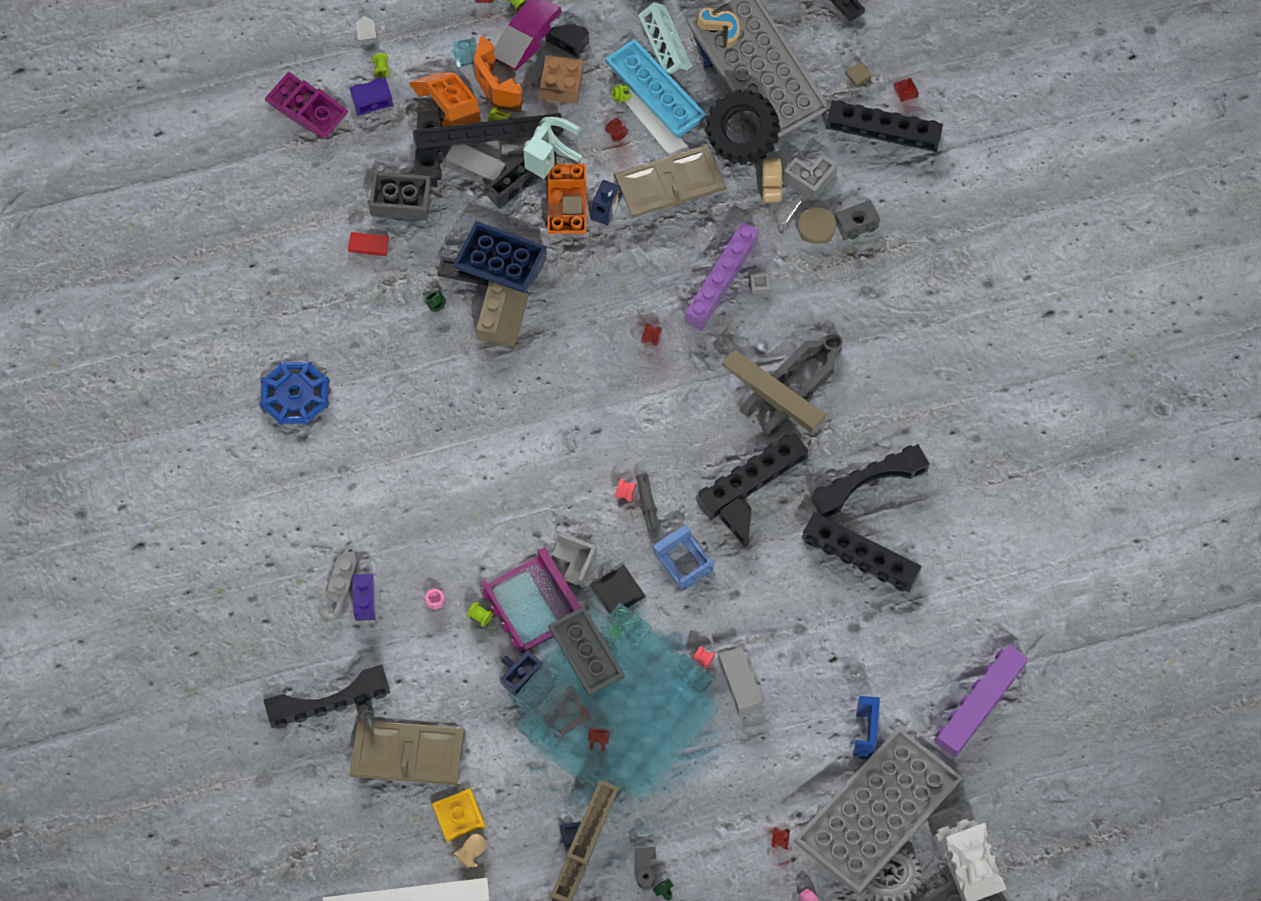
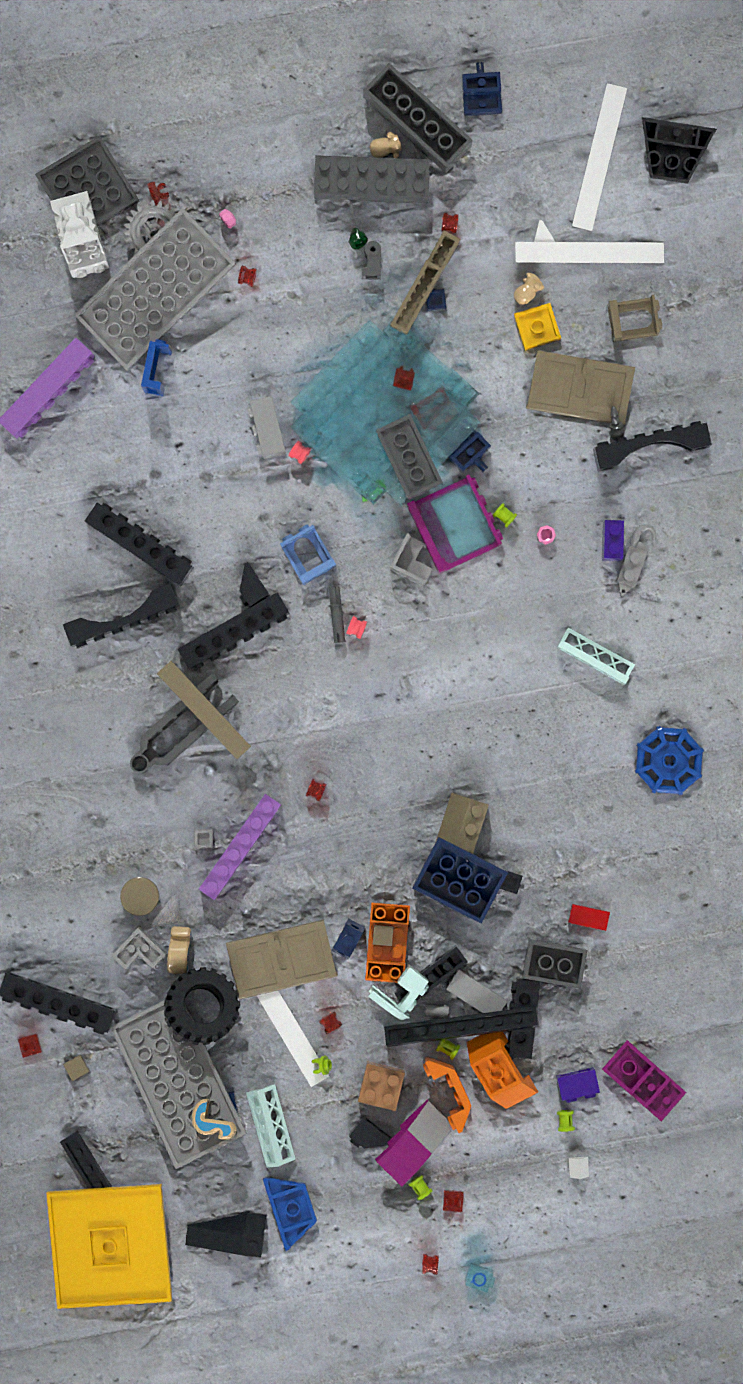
camera: 175 degrees left, 20 degrees up
dark green tile [424,290,446,312] -> none
clear light blue brick [450,38,477,67] -> none
black piece [590,565,646,618] -> none
medium azure plate [605,38,707,139] -> none
dark grey brick [835,200,880,240] -> none
none -> light aqua fence [557,628,635,685]
none -> dark tan panel [607,294,662,342]

